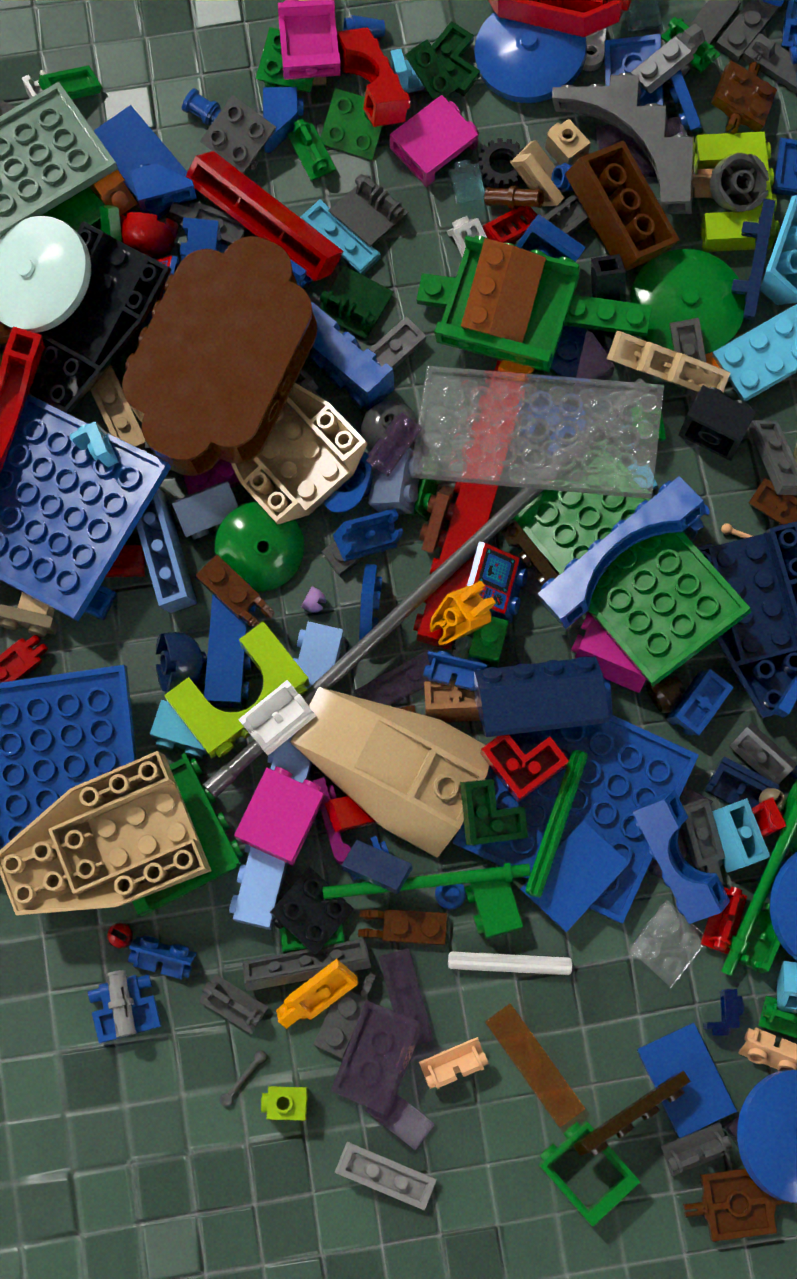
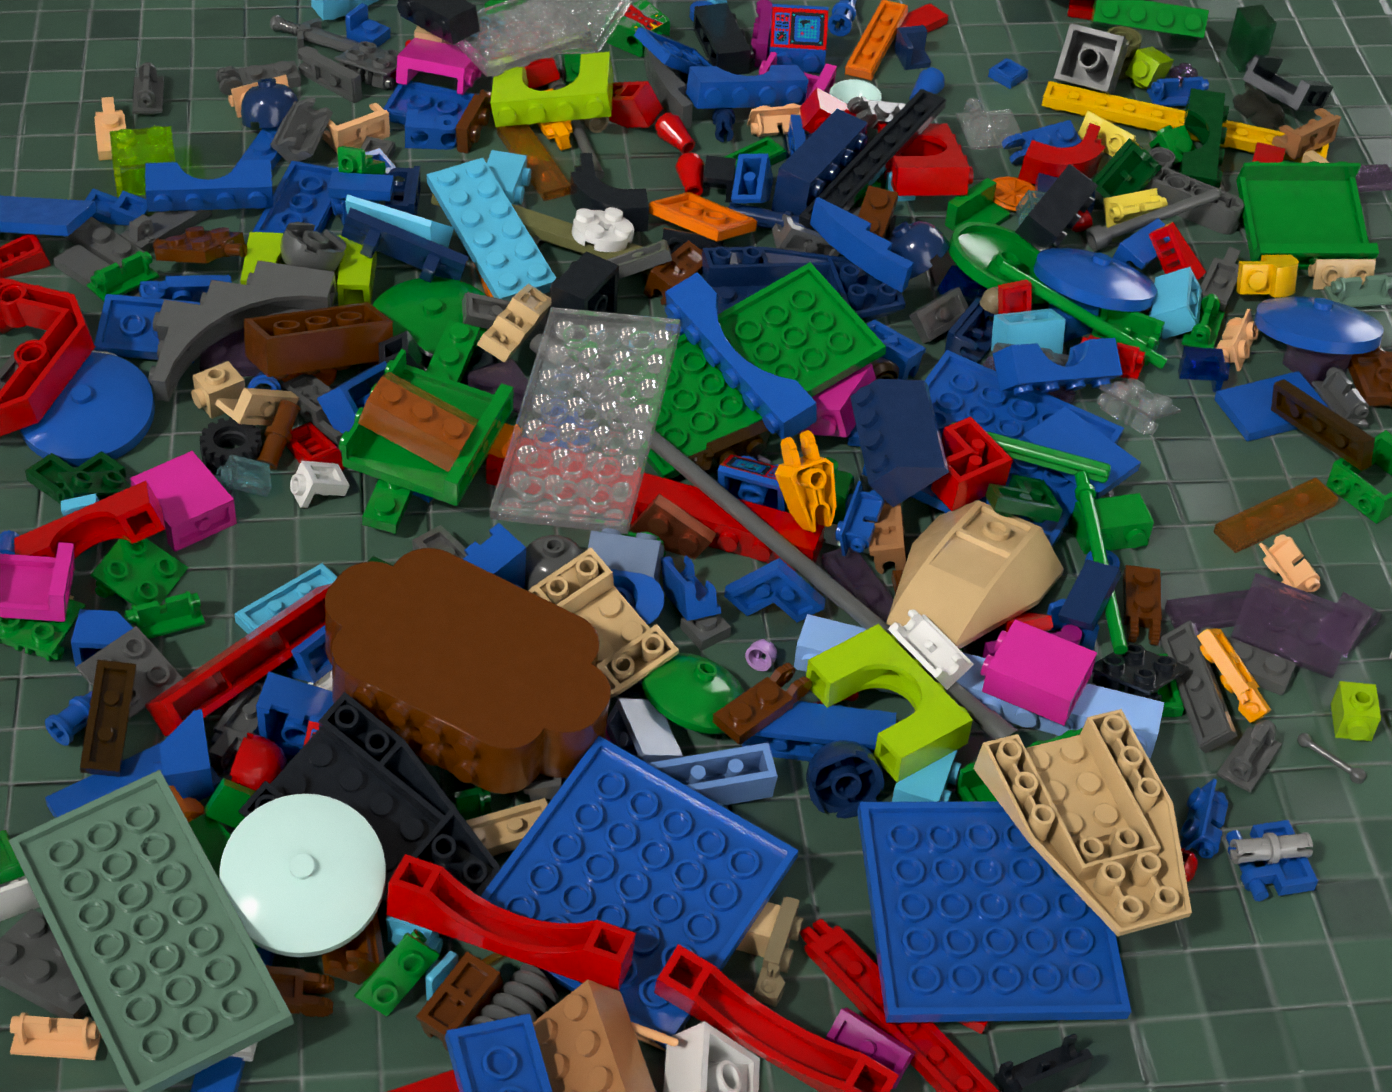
camera: 90 degrees left, 30 degrees down
medium azure bracket [70,422,118,467] -> none
dark grey hinge [328,174,409,247] -> none
clear purple hinge [366,412,423,477] -> none
white axle [448,952,572,975] -> none
dark grey hinge [630,23,706,94] -> none
none -> dark brown plate [80,660,137,777]

